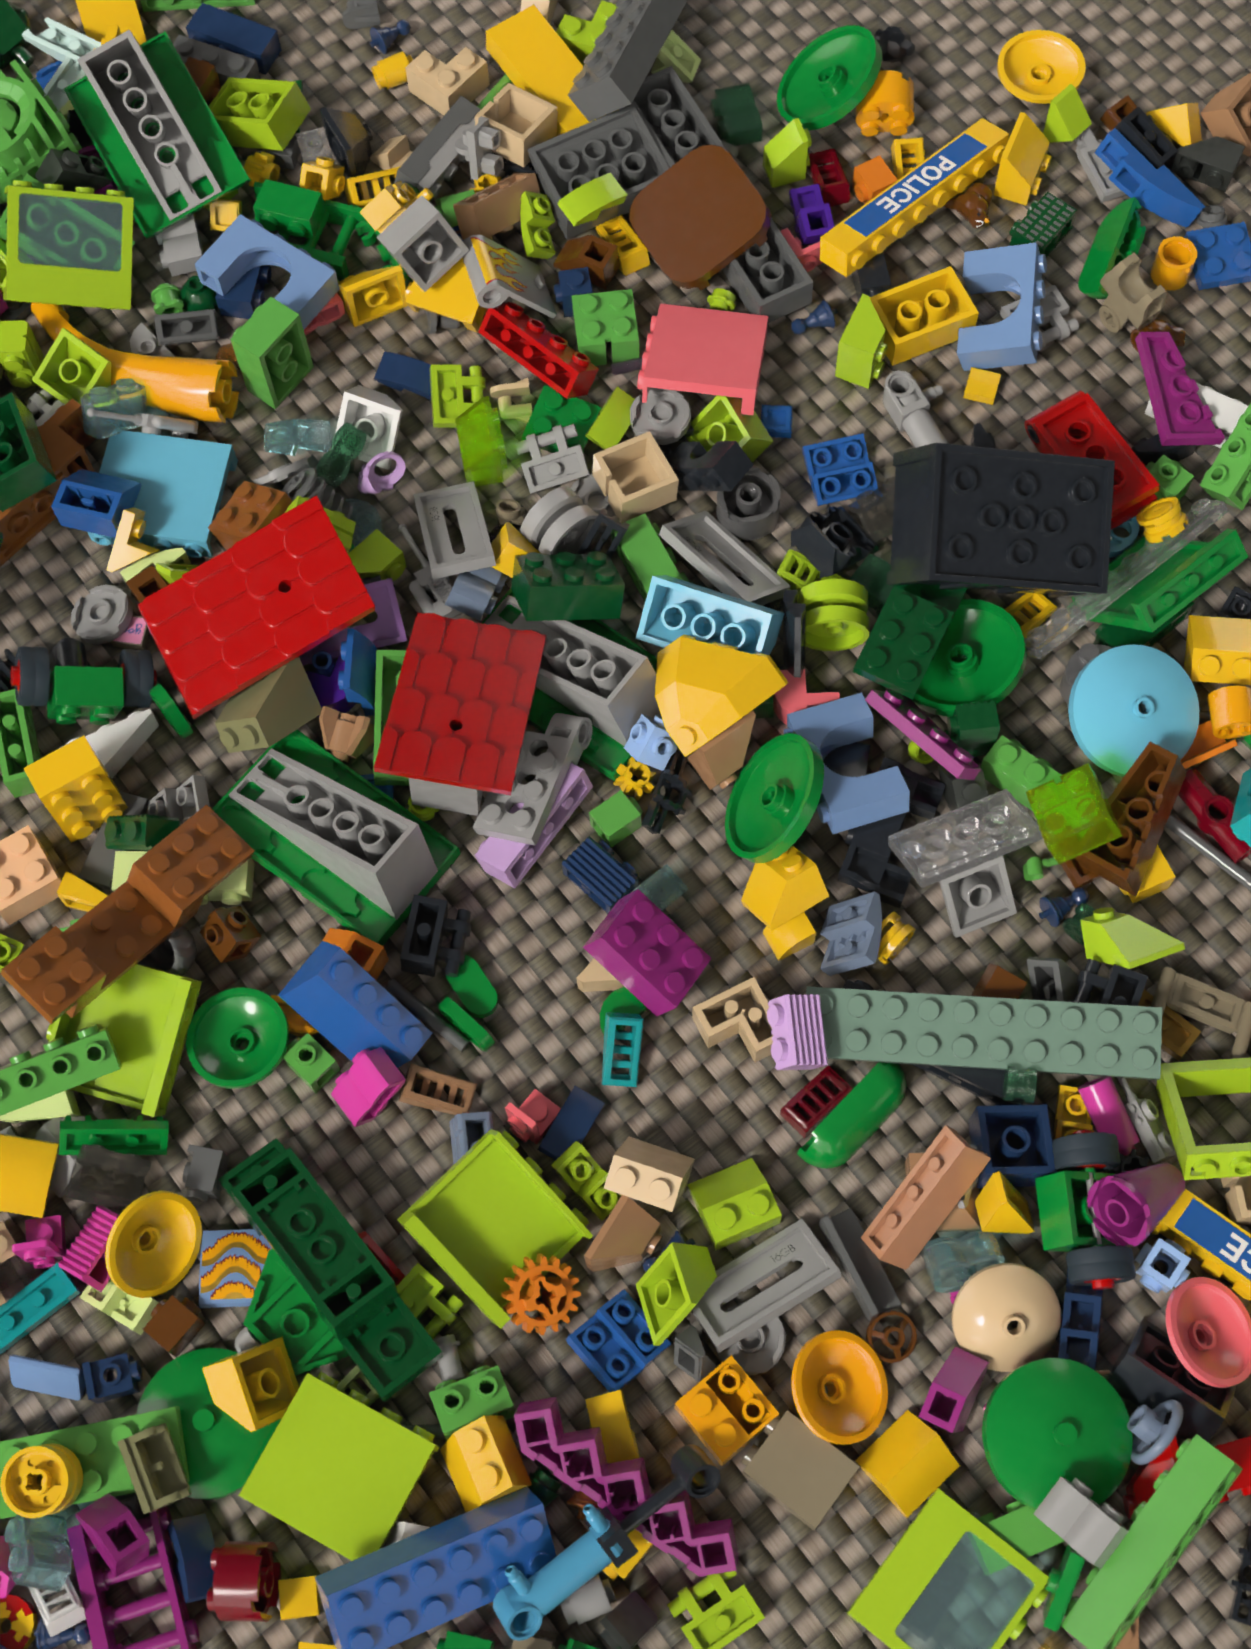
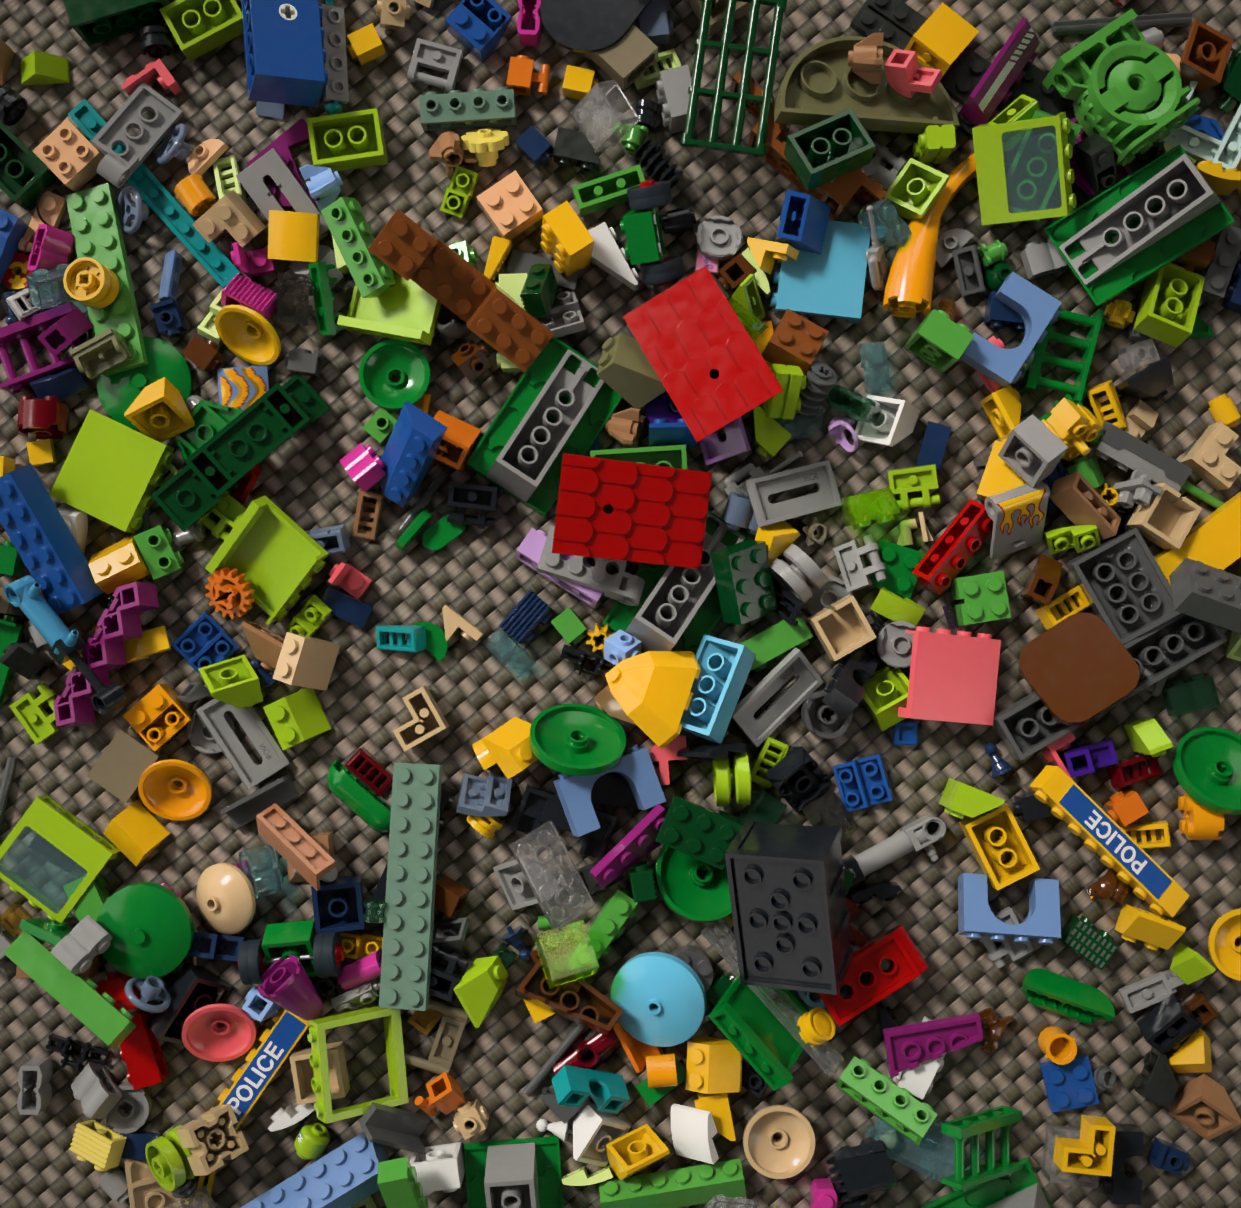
camera: 80 degrees right, 20 degrees up
green tile [149,684,194,739] -> none
yellow tile [210,199,242,231] -> none
green brick [253,179,326,239] -> none
light grey wheel [253,457,310,487] -> none
yellow brick [299,156,345,200] -> none
dark blue brick [554,267,593,318] -> none
lime slope [557,173,627,227] -> none
magenta brick [583,889,712,1017] -> none
lime plate [707,288,736,312] -> none
lavender brick [767,994,828,1070] -> none
reddish brown piece [866,1310,917,1363] -> none
magenta slope [919,1346,990,1433] -> none
yellow tile [963,367,1001,405] -> none
yellow slope [975,1171,1035,1234] -> none
blue slope [1094,128,1206,228] -> none
dark tan piece [1099,252,1168,333] -> none
bright green brick [1146,454,1194,501] -> none

